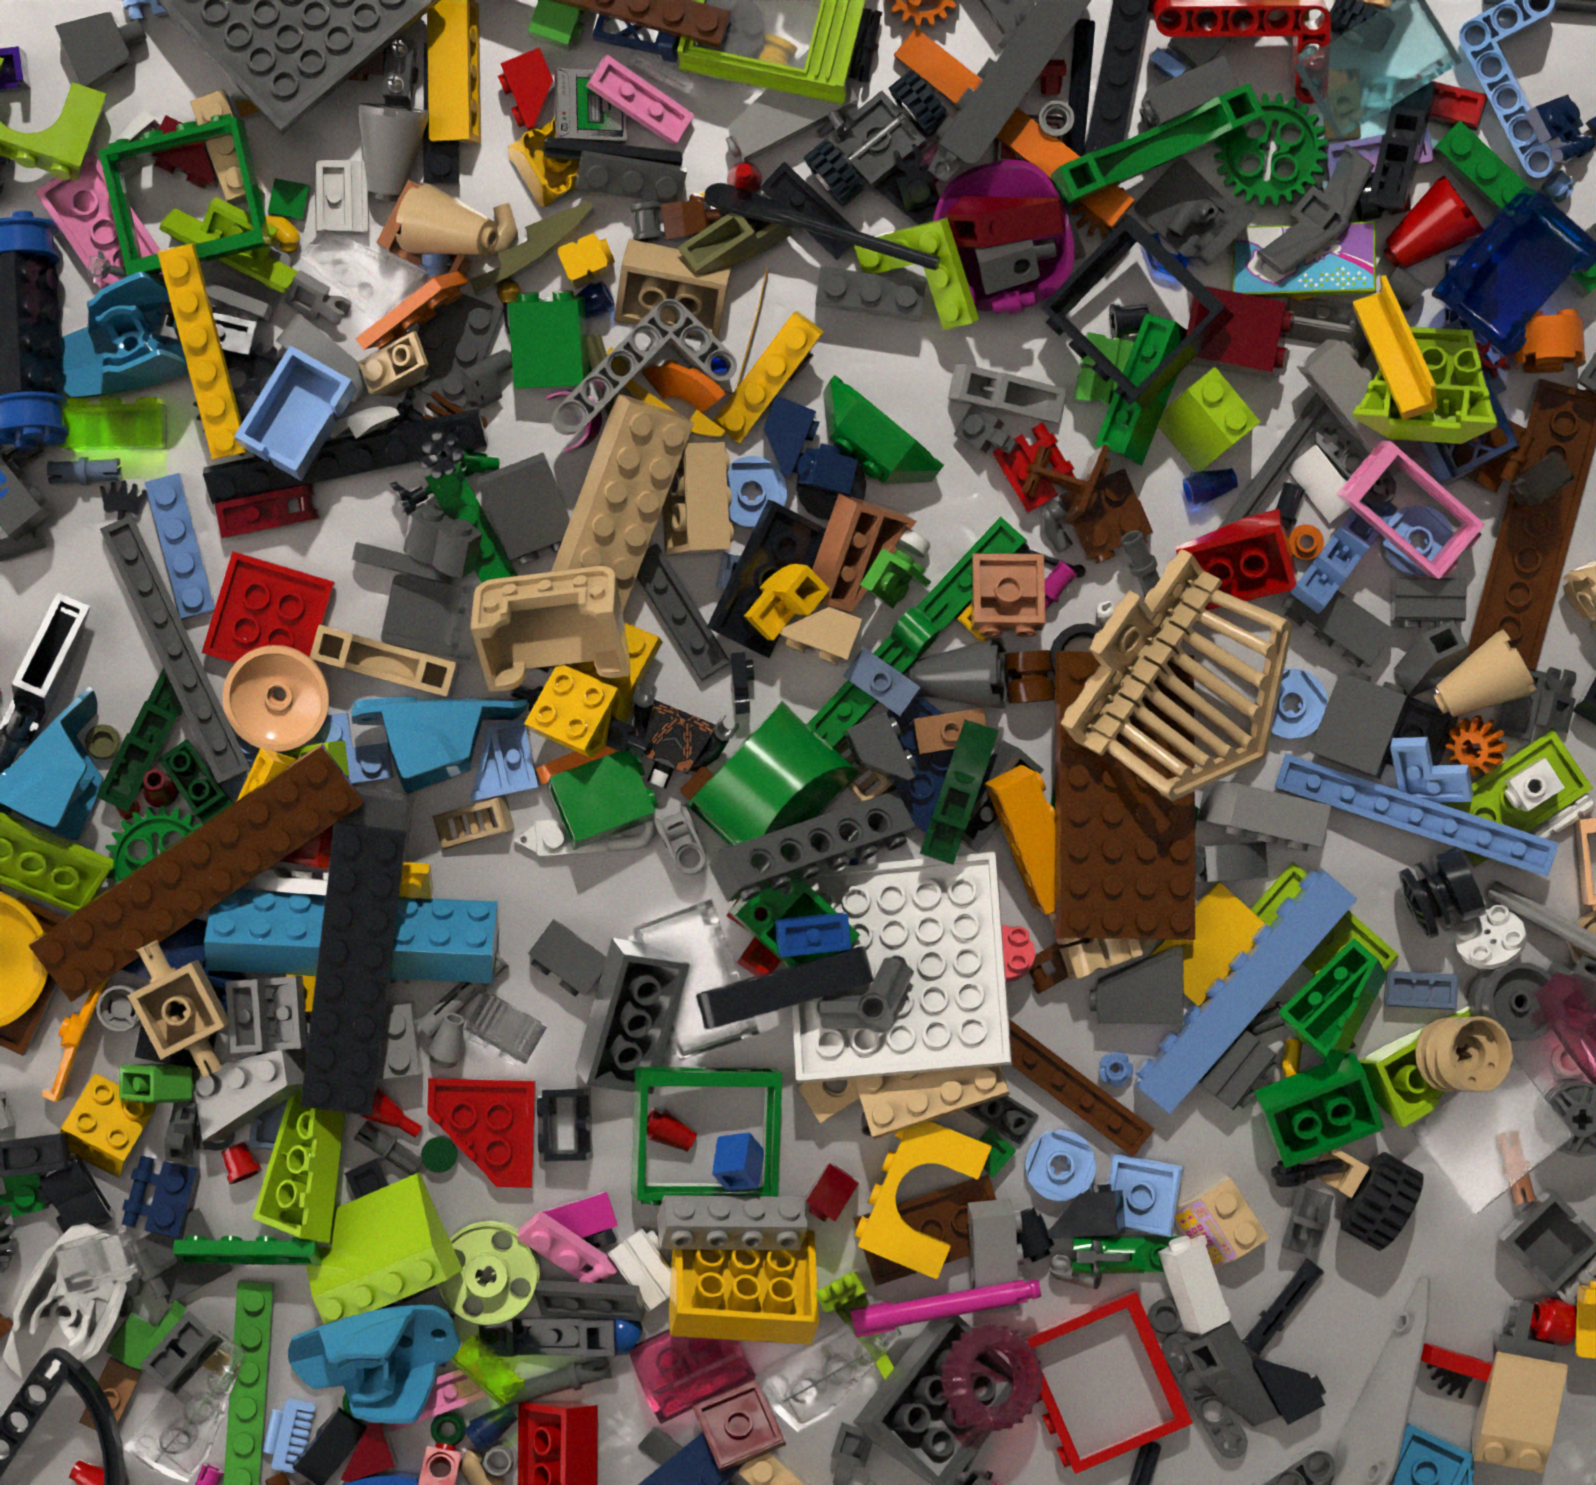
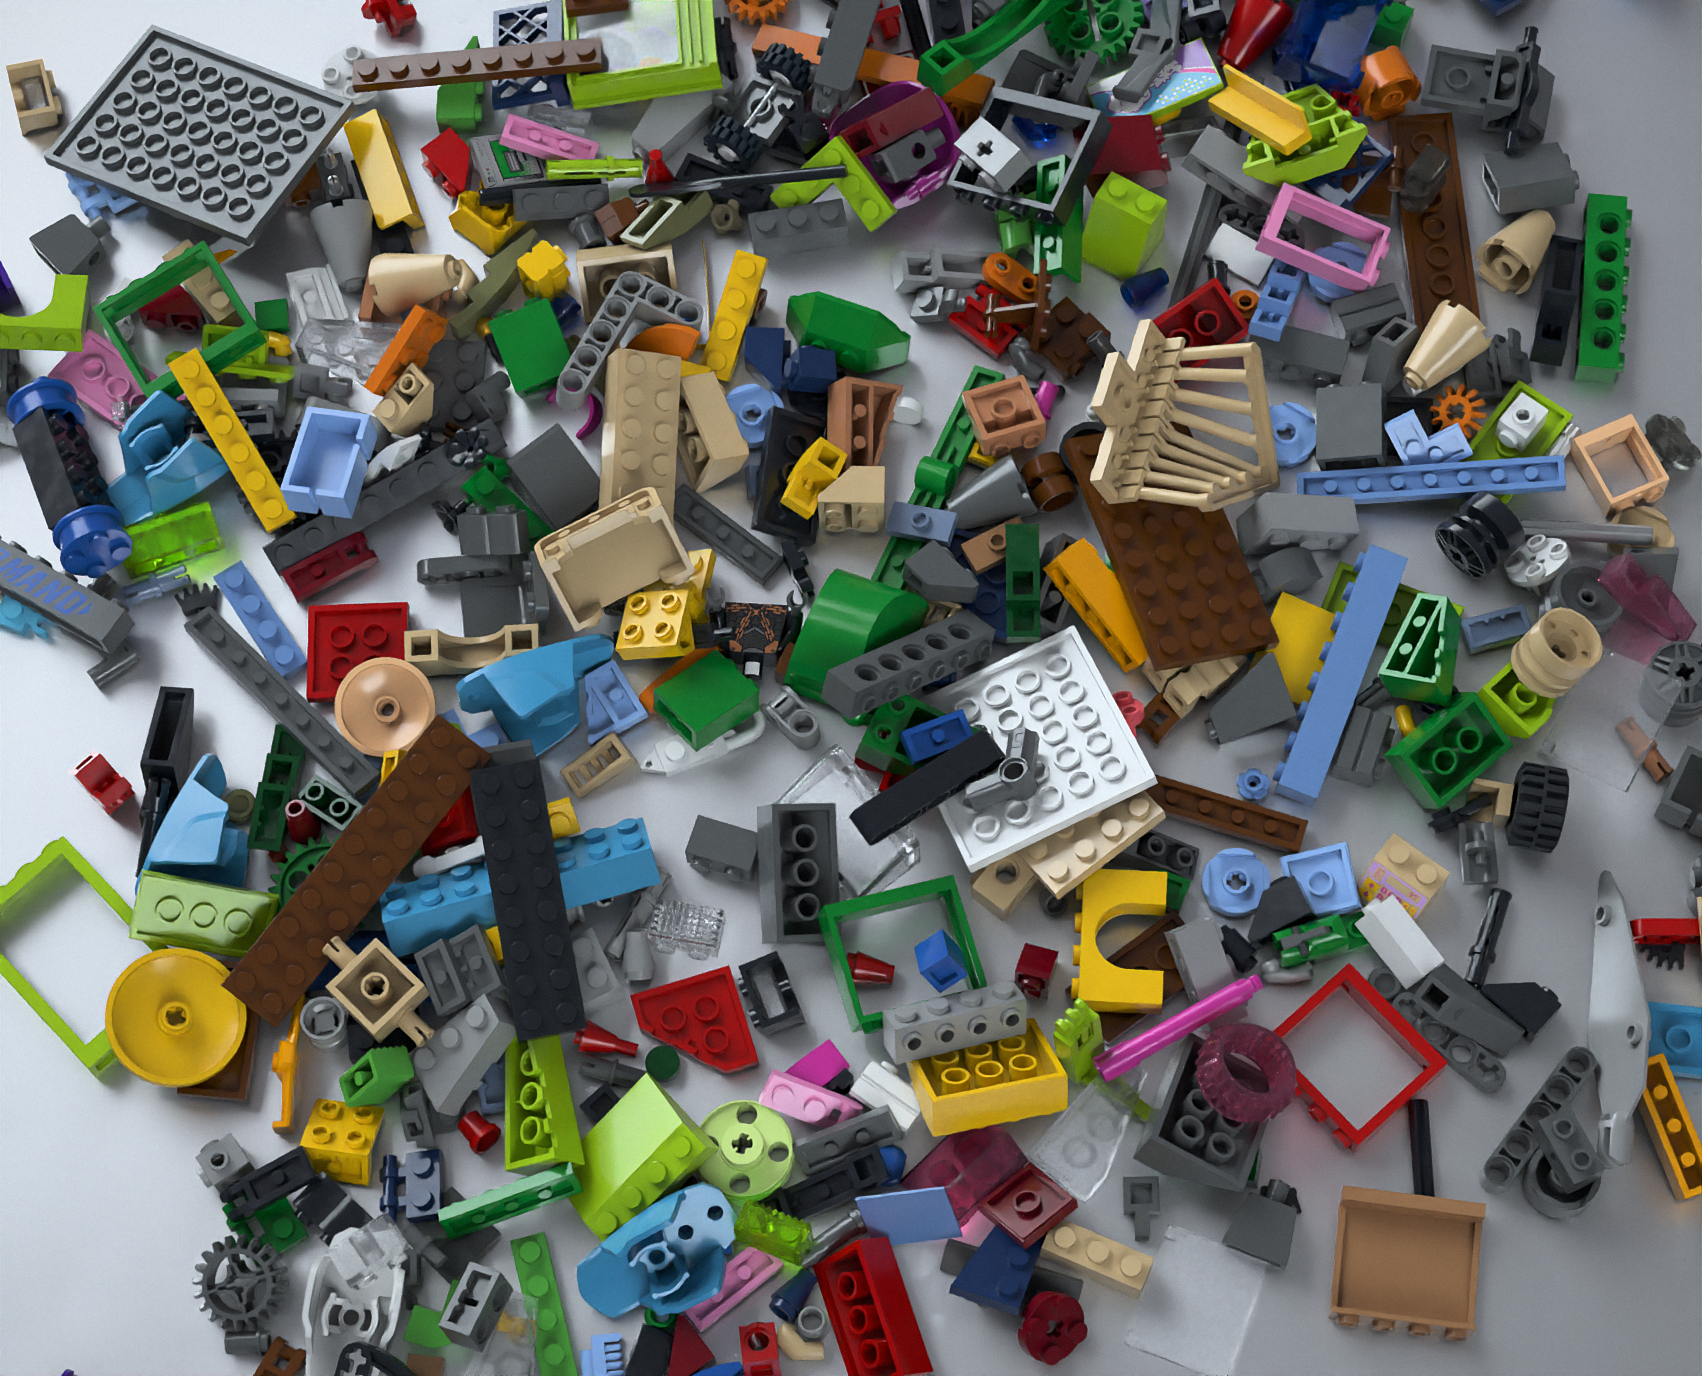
camera: 15 degrees left, 20 degrees down
dark green plate [430,1411,466,1446] -> none
bright green bracket [860,548,931,609] -> none
light grey piece [1038,100,1074,137] -> none
tile [1551,1041,1588,1077] -> none
none -> lime pin [546,156,643,181]
none -> dark tan plate [711,199,743,235]
none -> medium blue window [855,1186,963,1245]
none -> brick [954,116,1032,193]
none -> orange plate [982,252,1037,305]

